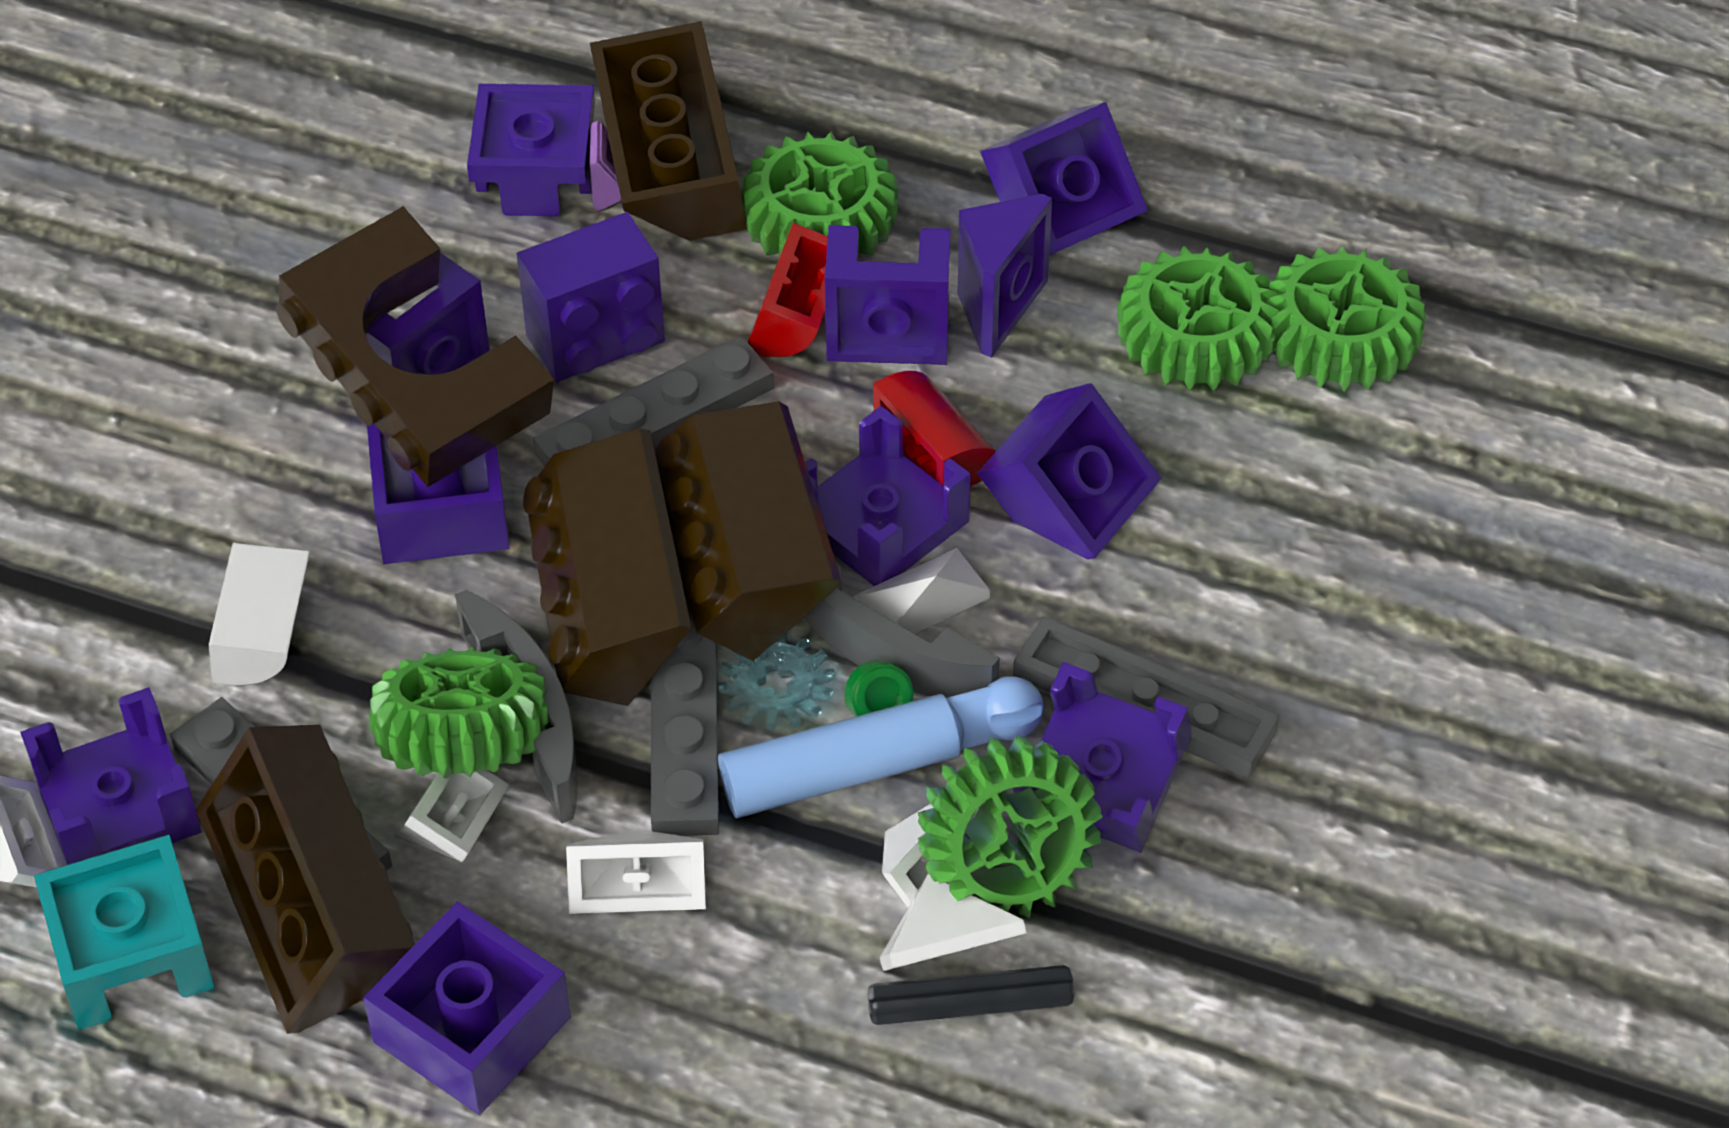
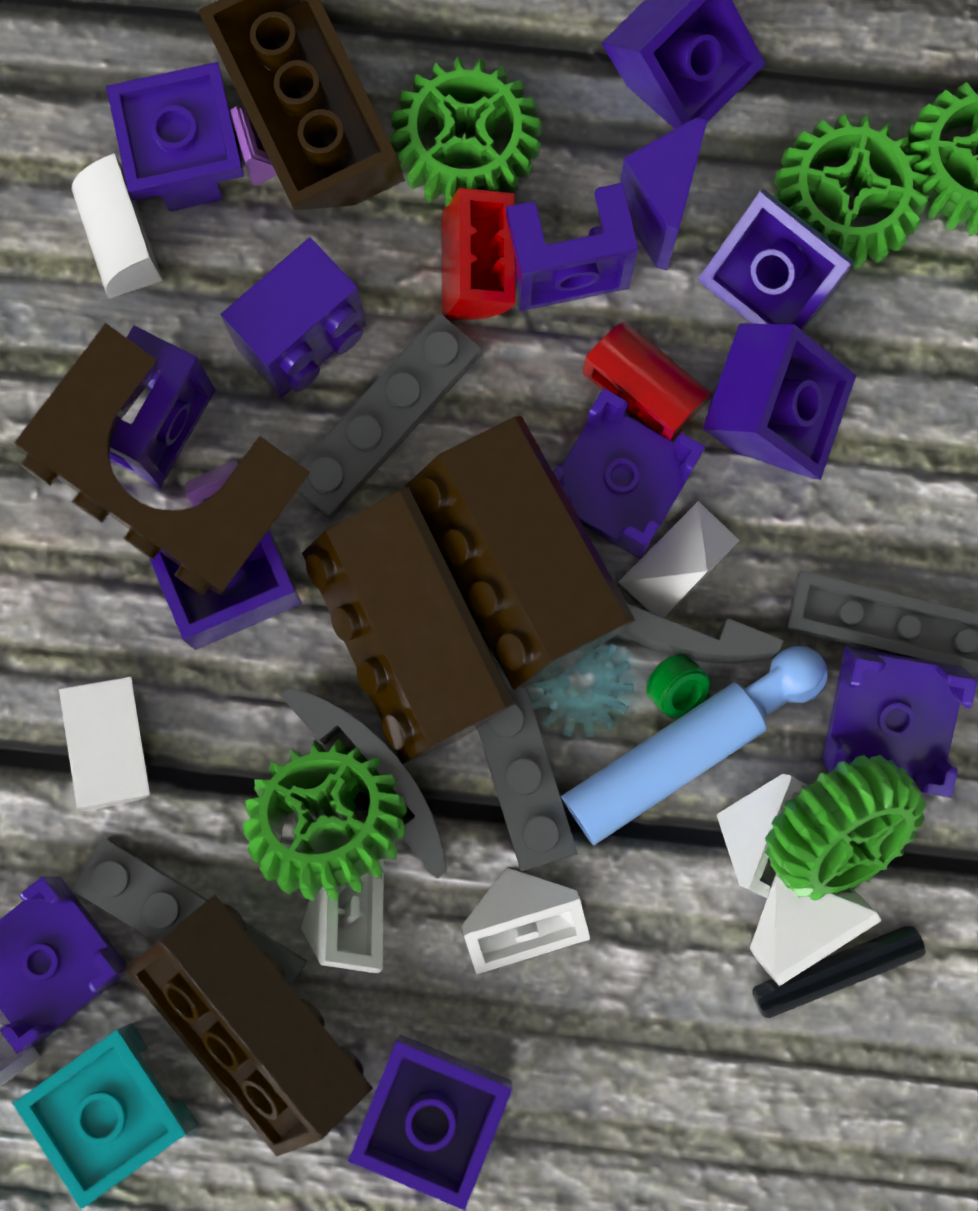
camera: 15 degrees left, 30 degrees up
none -> white brick [72,153,163,299]
none -> dark purple slope [697,189,854,330]

